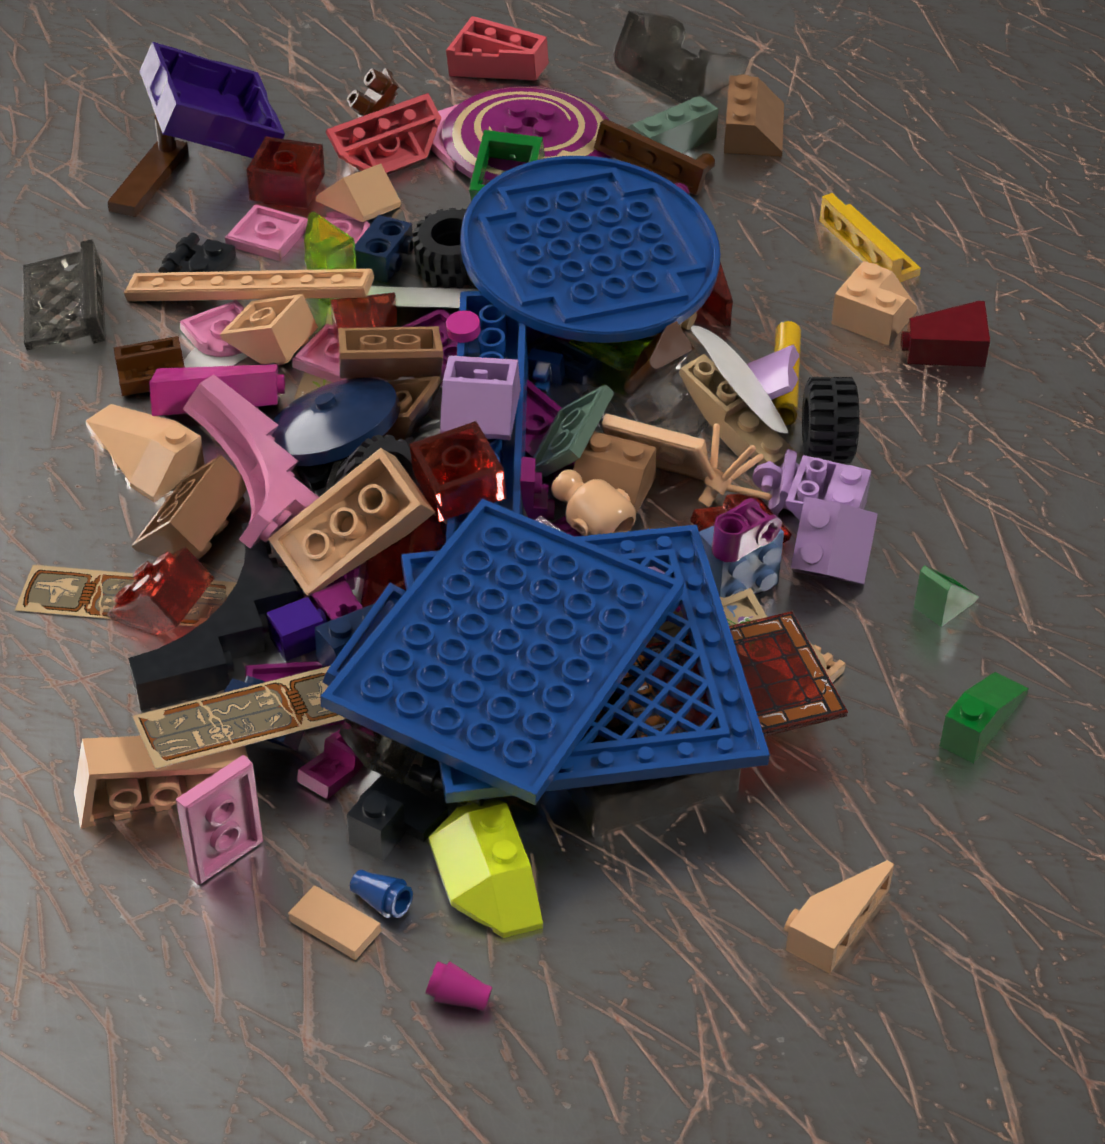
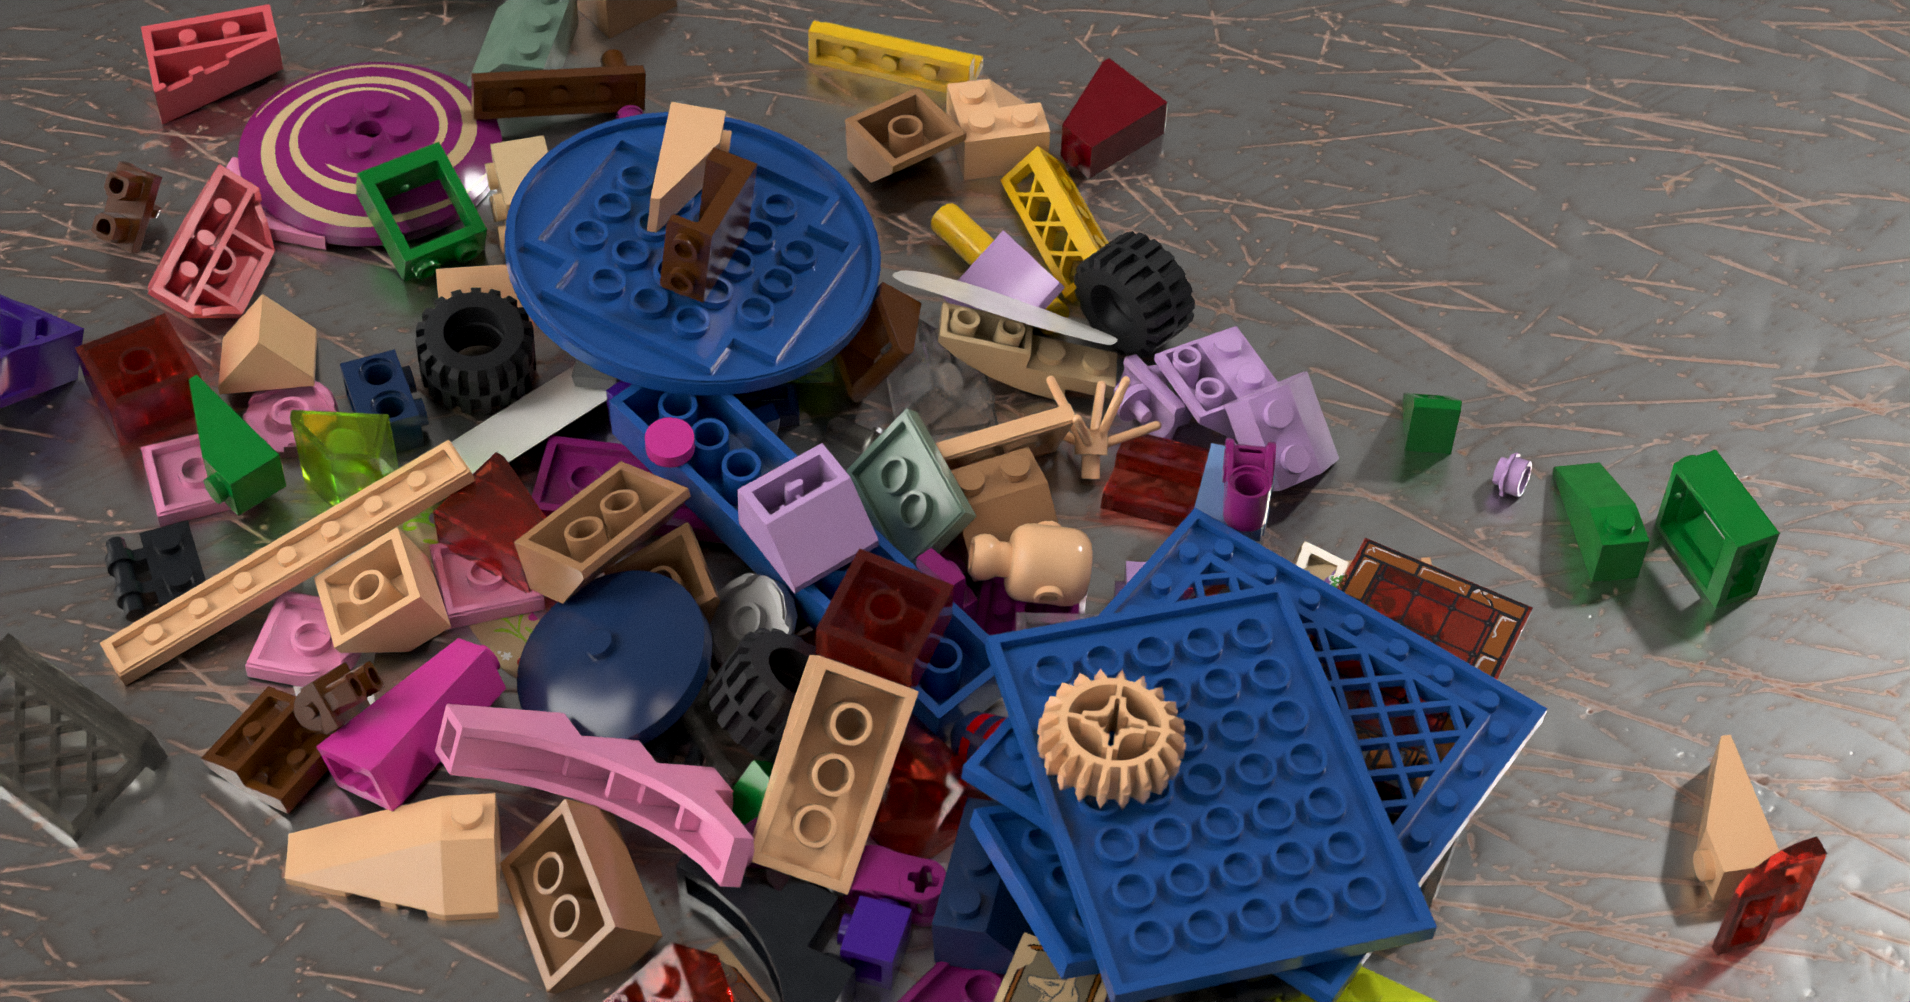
camera: 45 degrees left, 5 degrees up
none -> green slope [189,375,287,516]
none -> reddish brown hips [294,661,385,735]
none -> light nougat slope [647,102,732,233]
none -> reddish brown panel [660,147,757,303]
none -> medium nougat slope [845,87,966,182]
none -> yellow fence [1000,146,1108,303]
none -> light nougat gear [1037,668,1186,810]
none -> lavender plate [1492,452,1532,497]
none -> green window [1655,449,1780,609]
none -> clear red slope [1712,836,1828,956]

